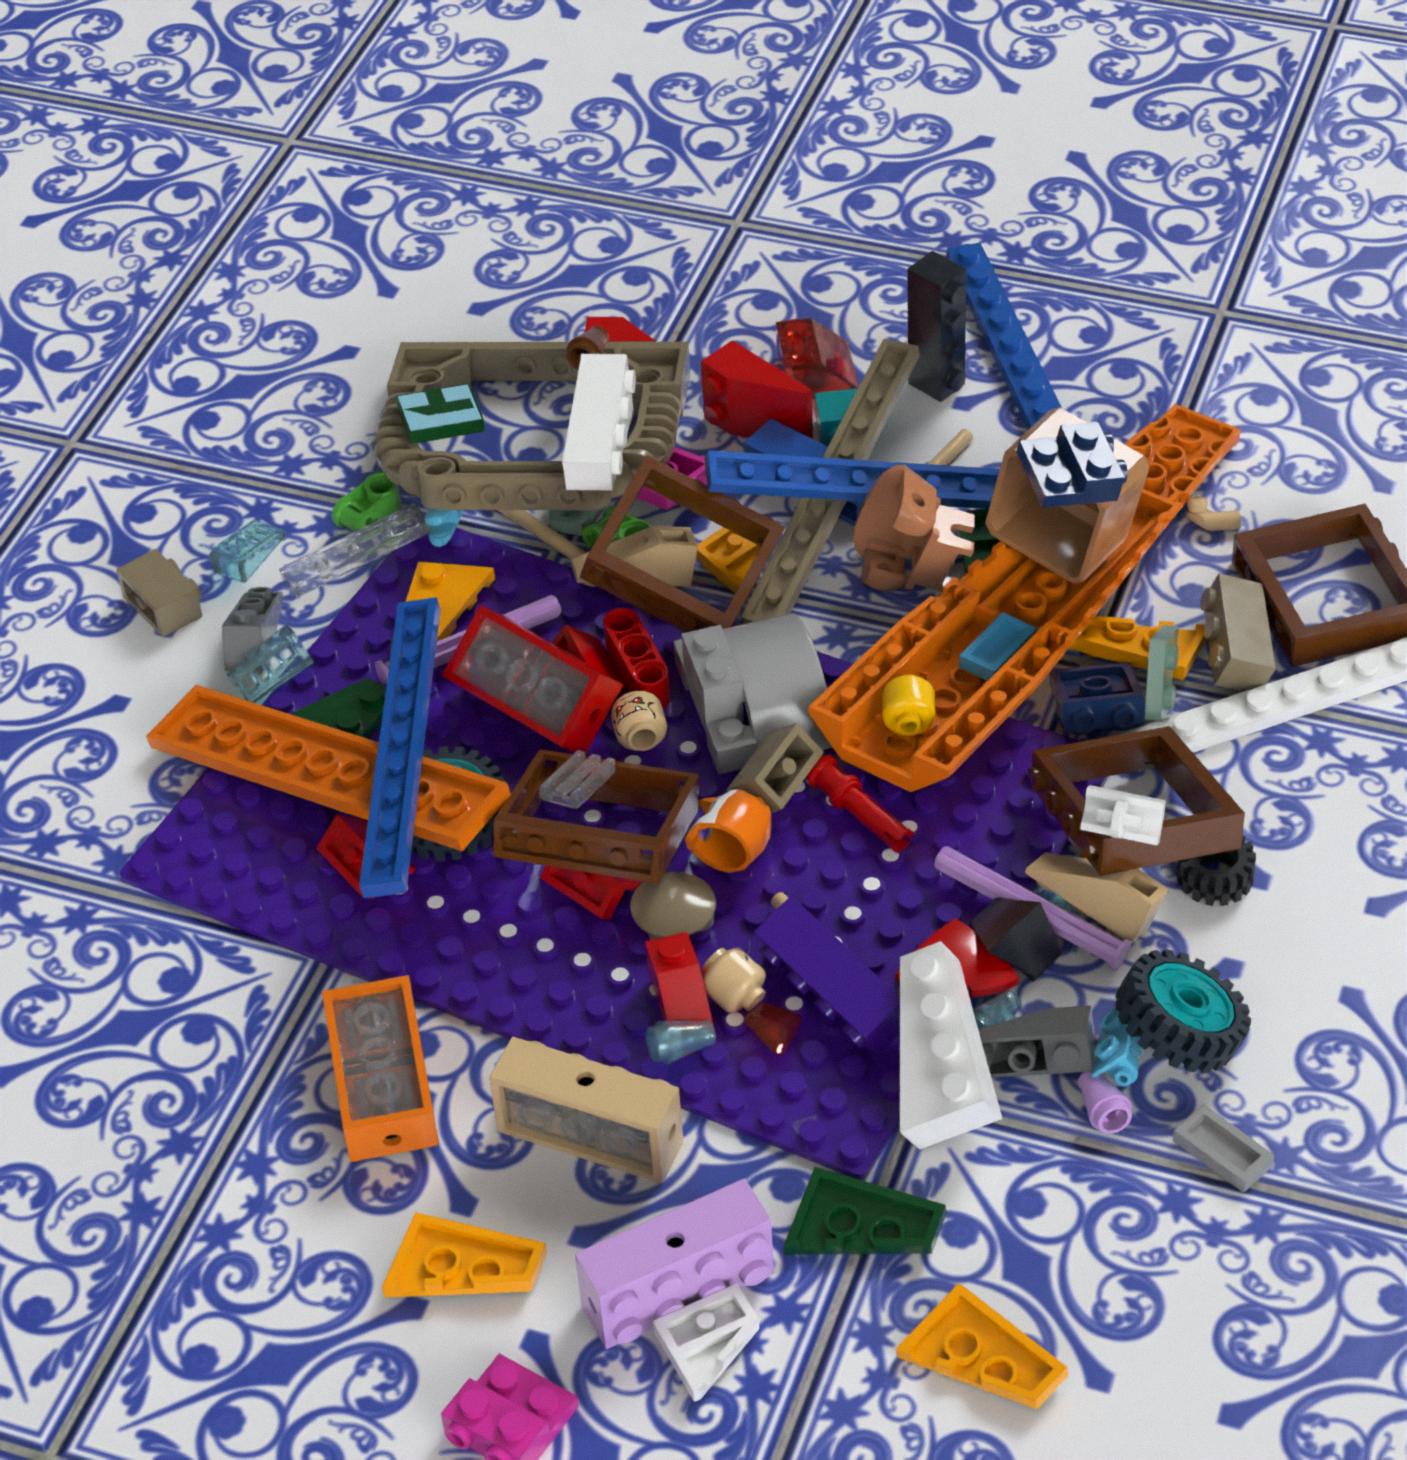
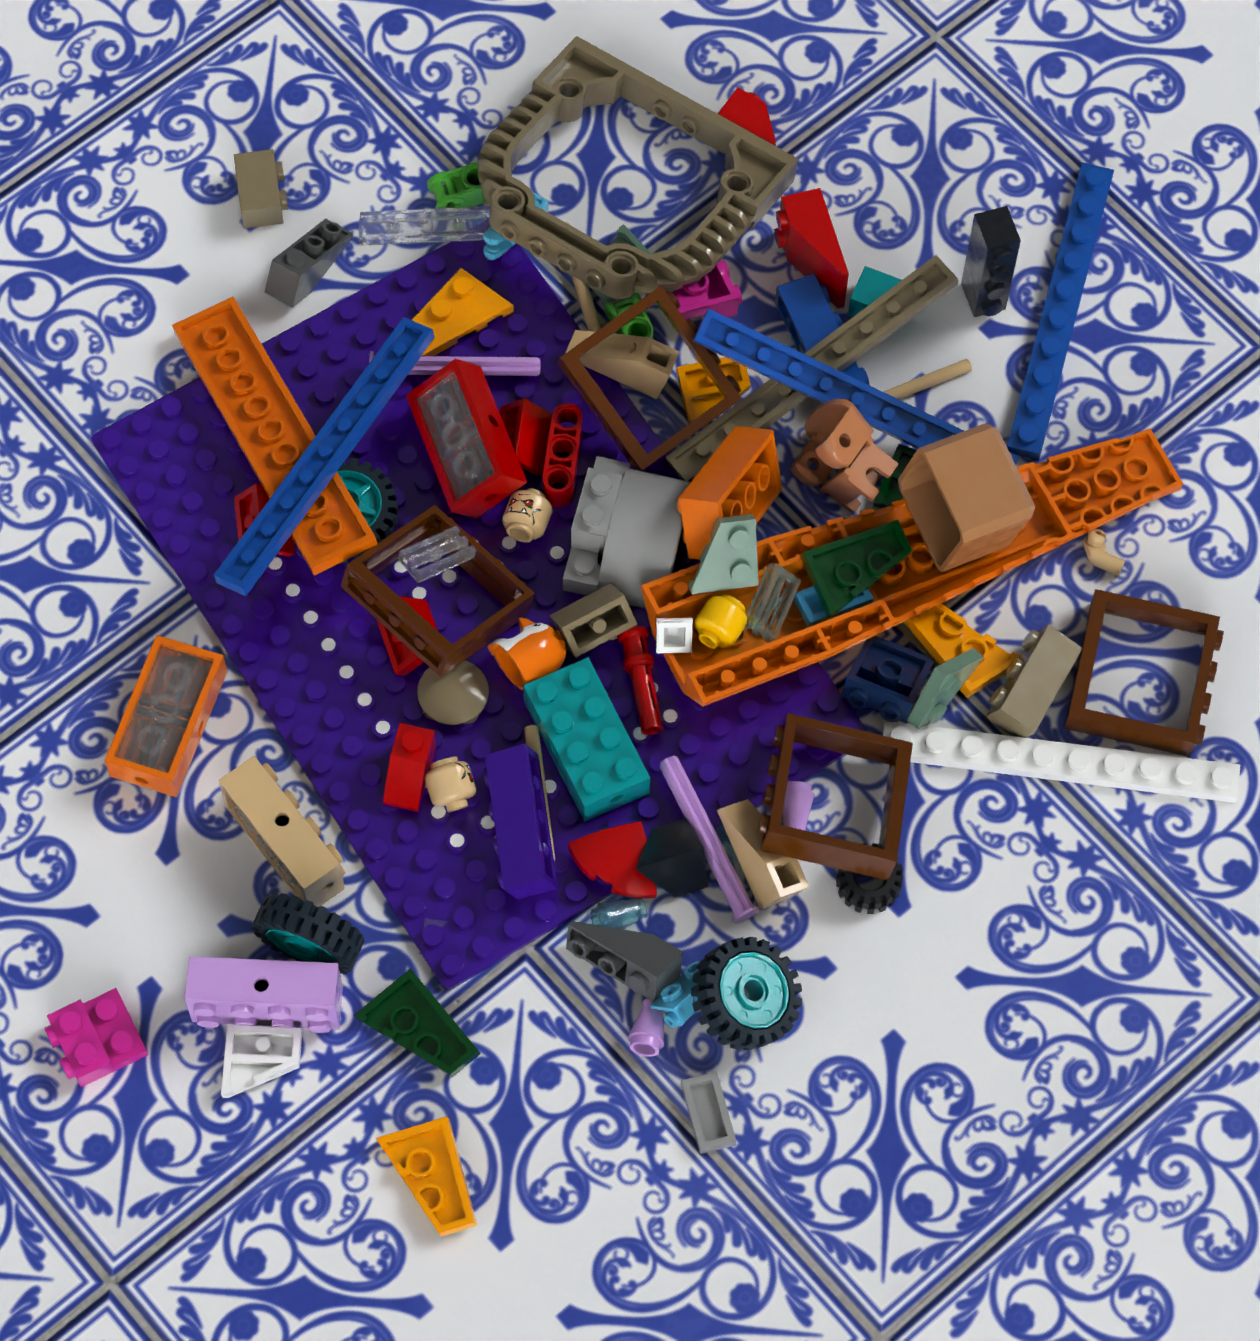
camera: 25 degrees right, 20 degrees up
clear light blue slope [209,519,286,583] -> none
clear light blue slope [226,624,314,703] -> none
dark green wing [292,678,386,739] -> none
light orange wing [382,1212,547,1298] -> none
tile [396,383,485,444] -> none
white wedge [562,354,636,491] -> none
reddish brown cone [567,326,609,370] -> none
clear light blue cone [646,1019,716,1065] -> none
clear red slope [745,1002,802,1056] -> none
clear red slope [776,318,859,399] -> none
white wedge [900,941,1002,1150] -> none
dark blue plate [1016,422,1128,508] -> none
white hips [1080,785,1166,845] -> none
none -> black wheel [252,893,364,975]
none -> teal brick [523,657,650,822]
none -> white slope [656,618,693,653]
none -> orange brick [677,426,782,560]
none -> sand green wing [688,514,759,594]
none -> clear light blue tile [745,563,801,643]
none -> dark green wing [800,520,912,620]

